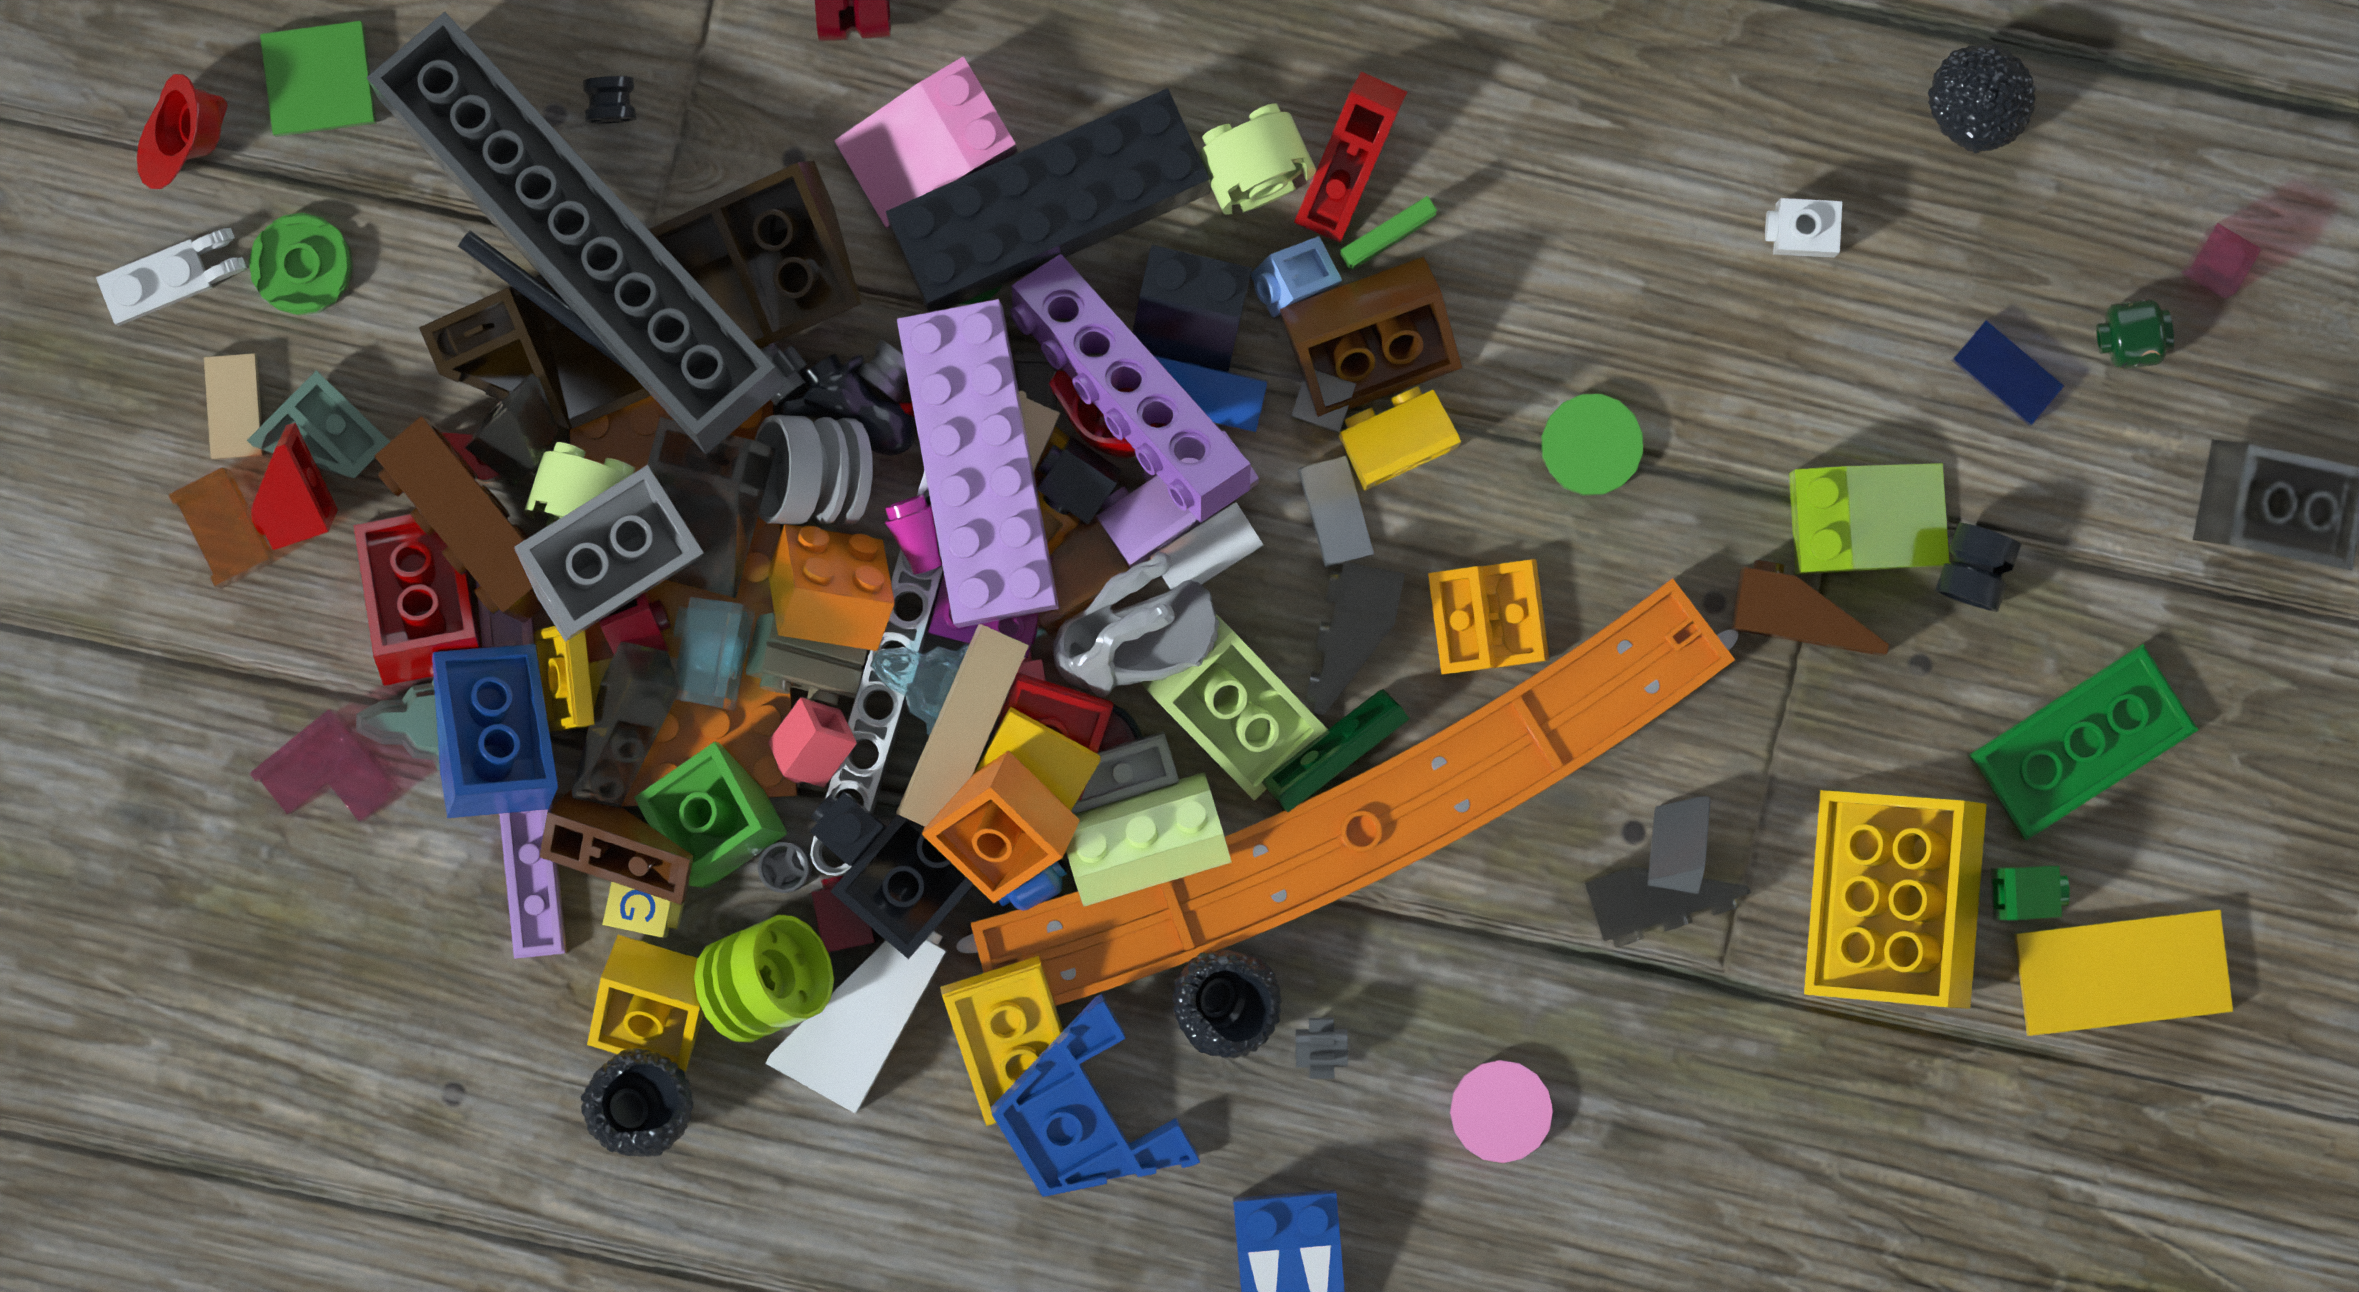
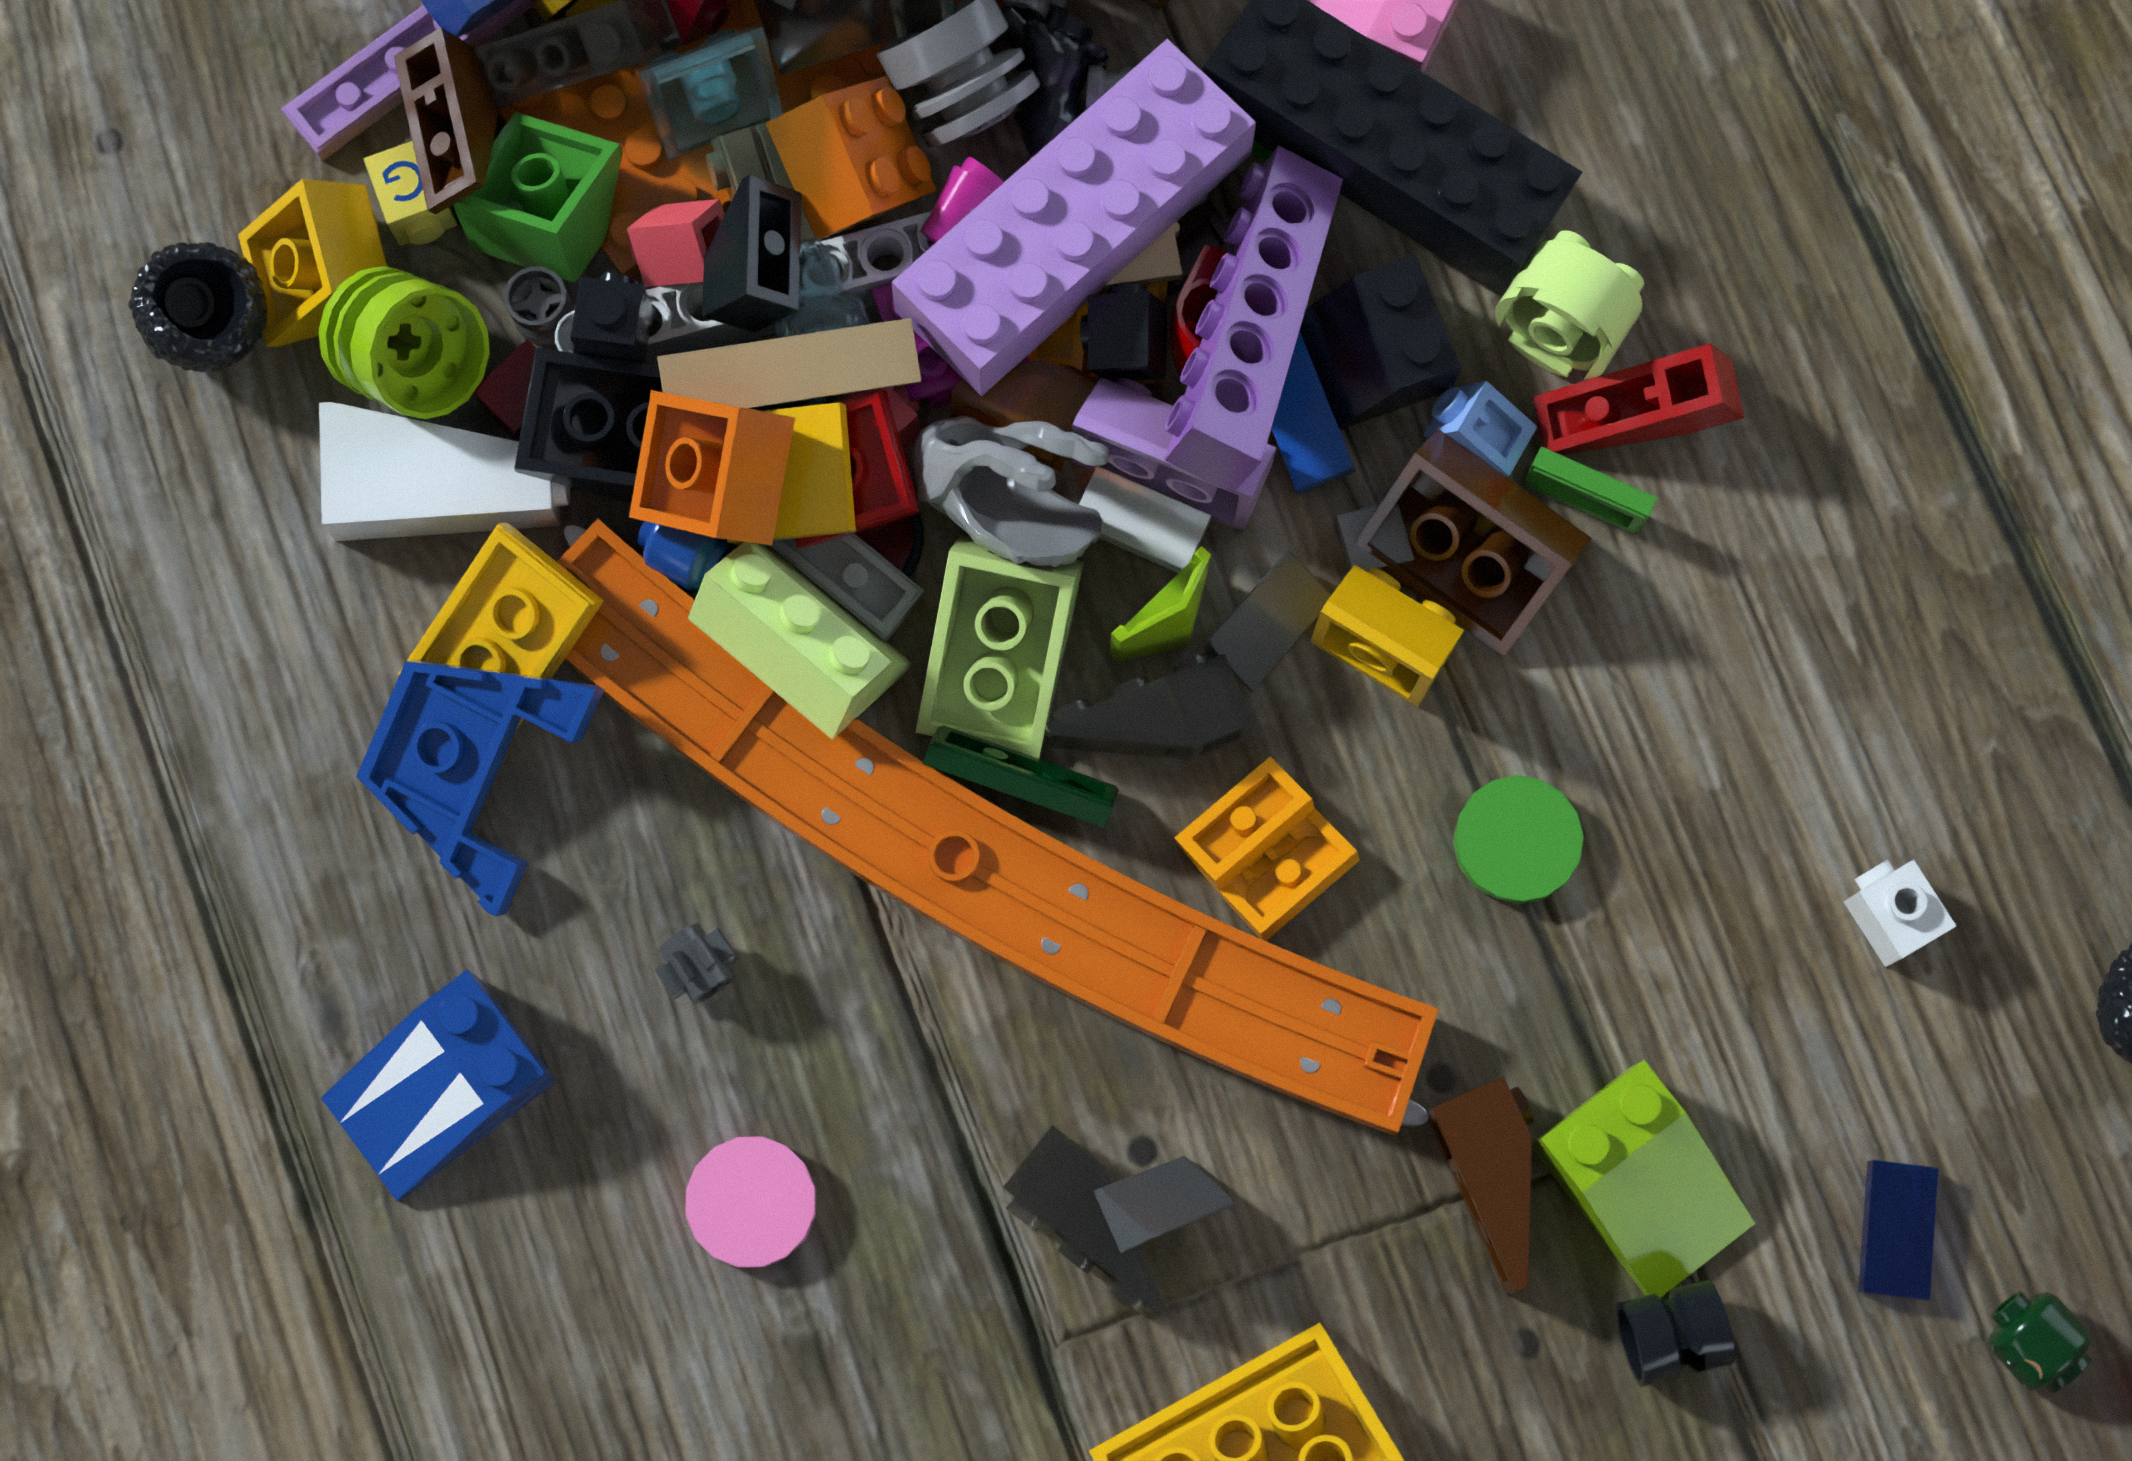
camera: 50 degrees right, 10 degrees down
black hair [1173,950,1282,1058] -> none
none -> black slope [702,175,802,333]
none -> lime slope [1110,546,1211,662]

